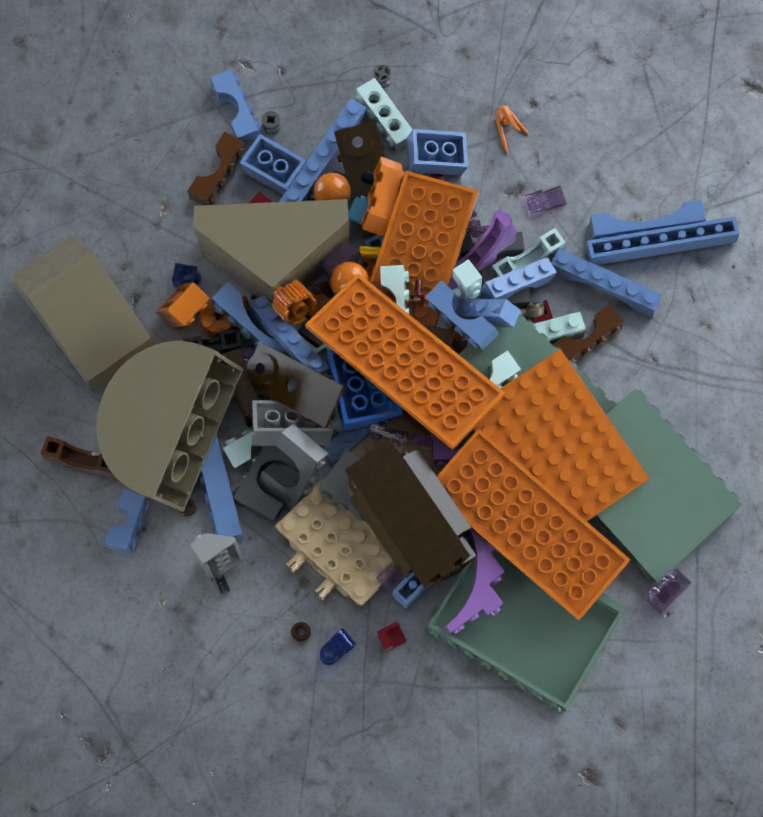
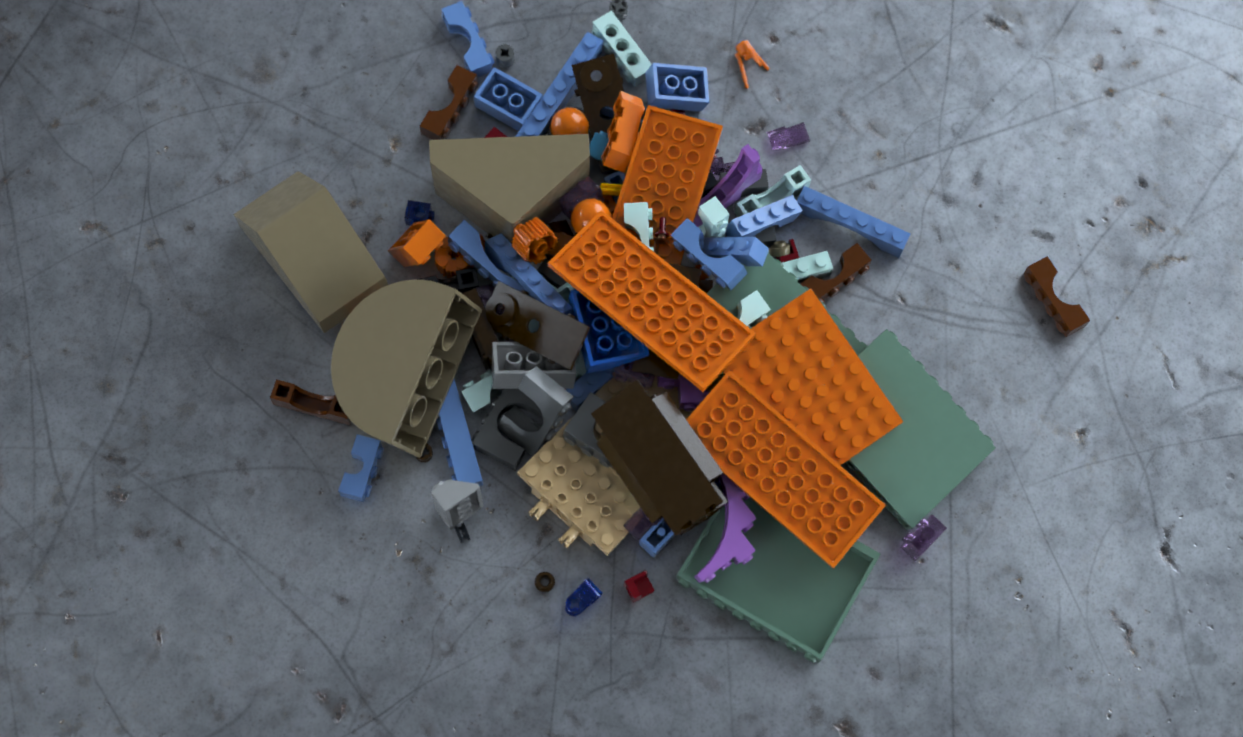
camera: 10 degrees left, 0 degrees up
medium blue brick [586,217,740,265] -> none
medium blue arch [589,200,706,240] -> none

